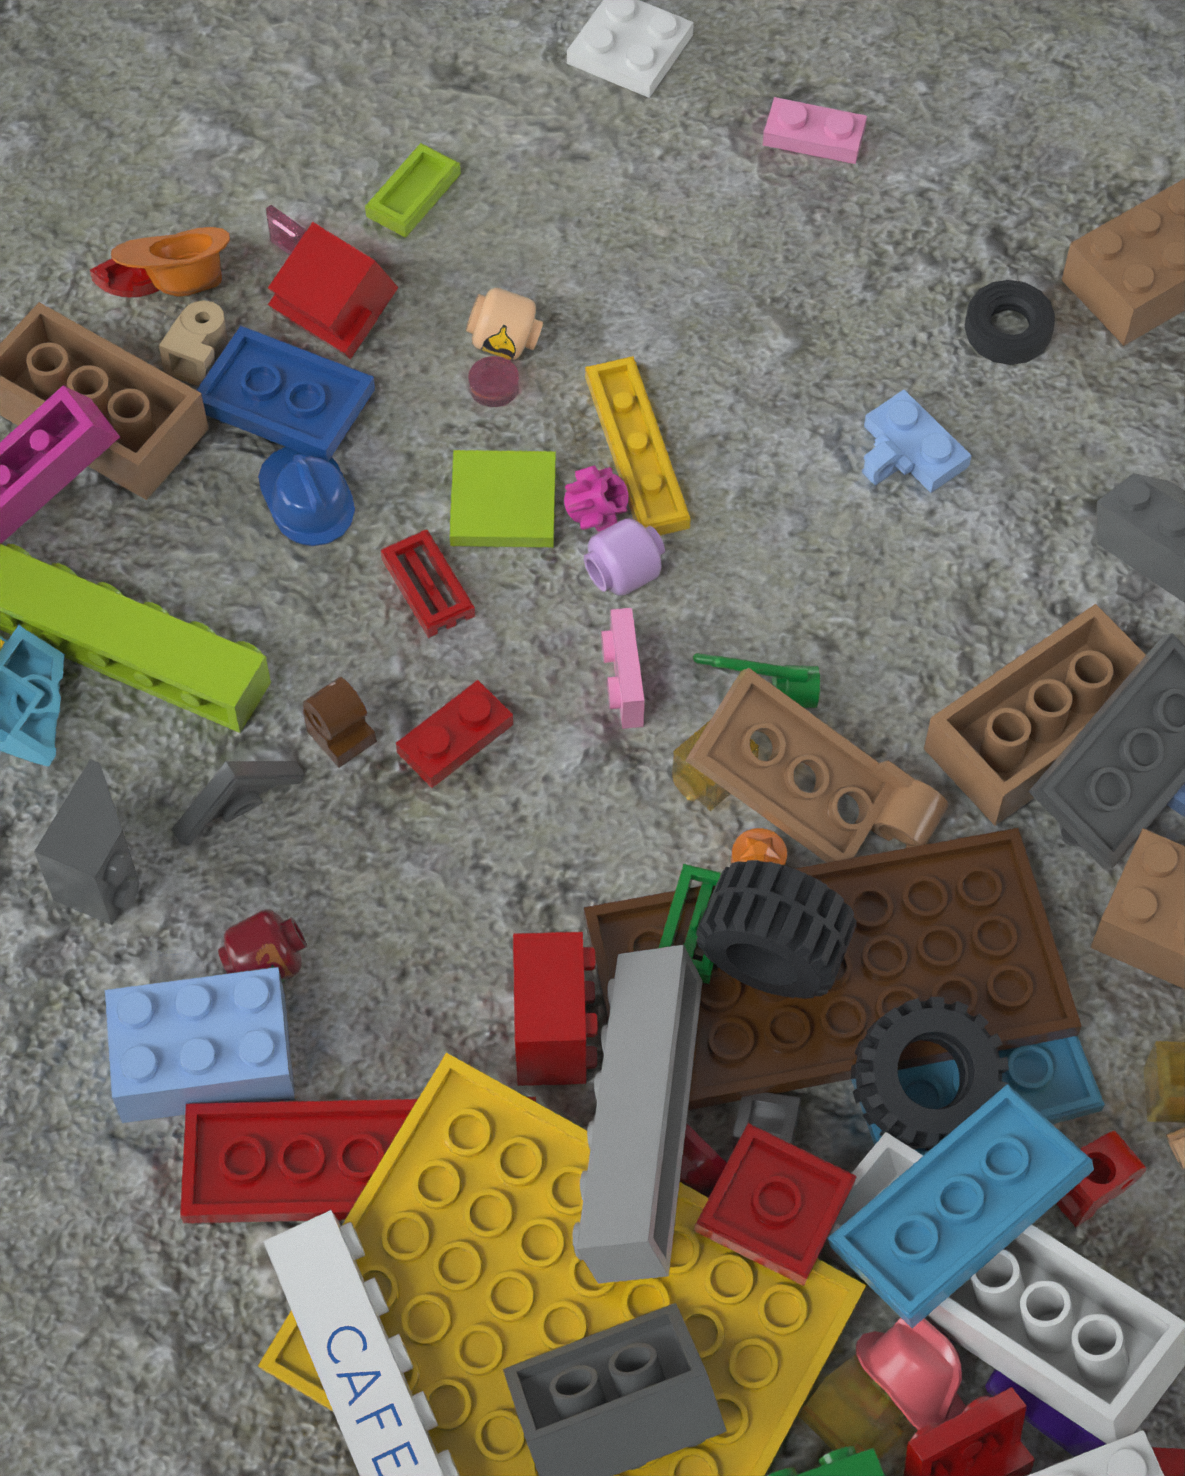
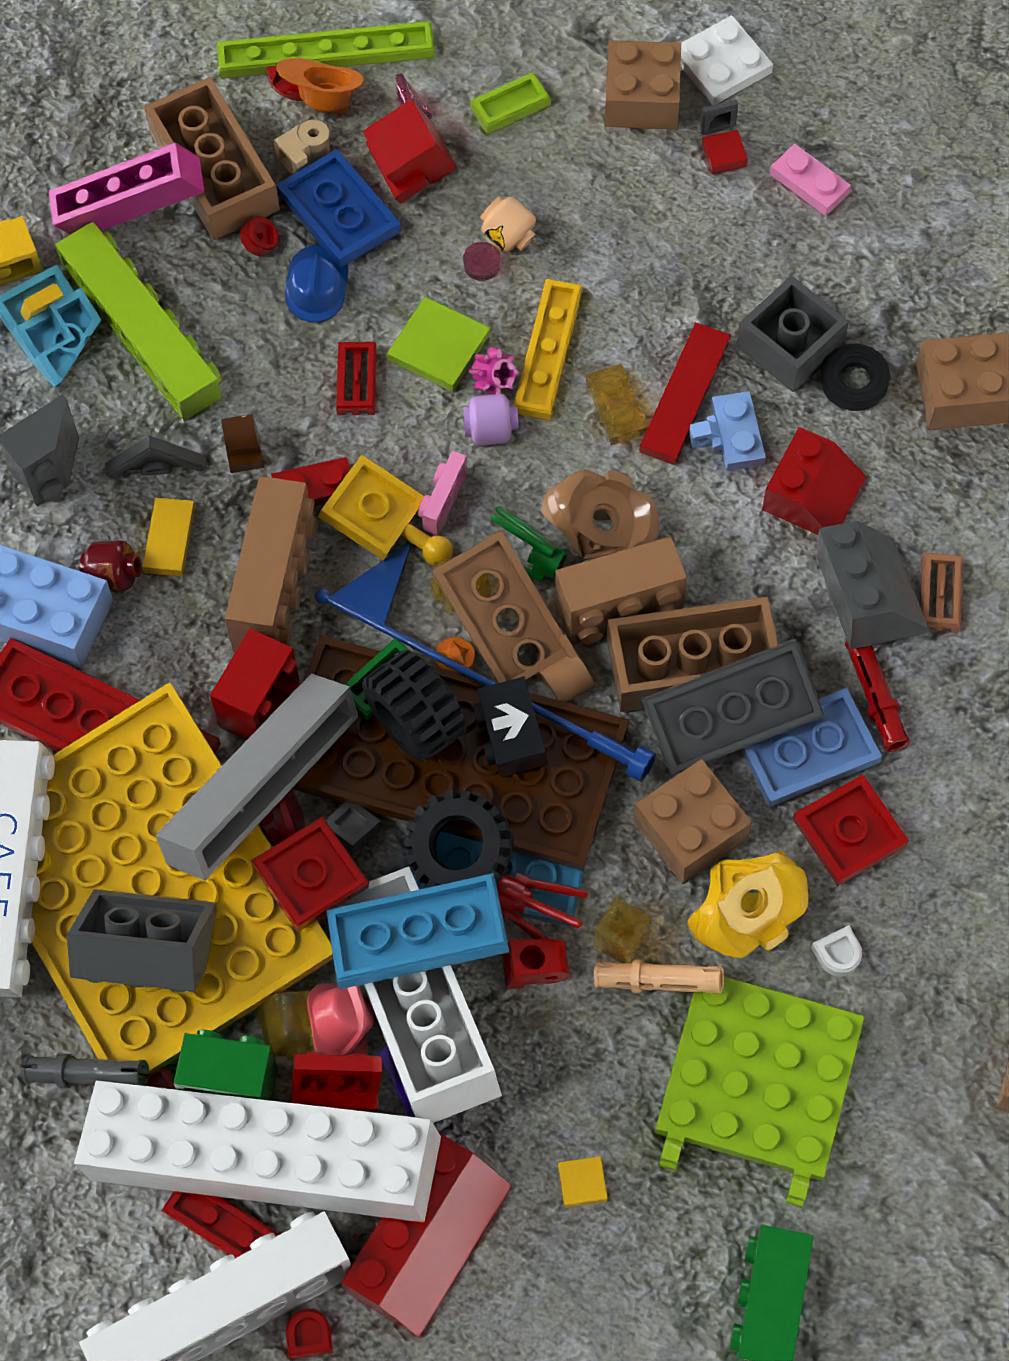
camera: 30 degrees right, 5 degrees up
none -> yellow tile [142,497,195,577]
none -> lime tile [217,21,435,79]
none -> medium nougat brick [225,476,317,652]
none -> red tile [240,217,279,257]
none -> blue piece [314,543,657,782]
none -> yellow plate [318,454,453,567]
none -> black brick [473,676,548,777]
none -> red plant [497,873,589,939]
none -> medium nougat piece [541,470,659,559]
none -> medium nougat brick [555,536,687,645]
none -> clear yellow plate [586,364,648,445]
none -> medium nougat brick [604,40,682,130]
none -> red tile [639,322,731,465]
none -> dark grey slope [700,99,738,134]
none -> red tile [702,130,748,174]
none -> dark grey brick [737,275,849,392]
none -> red slope [762,427,866,535]

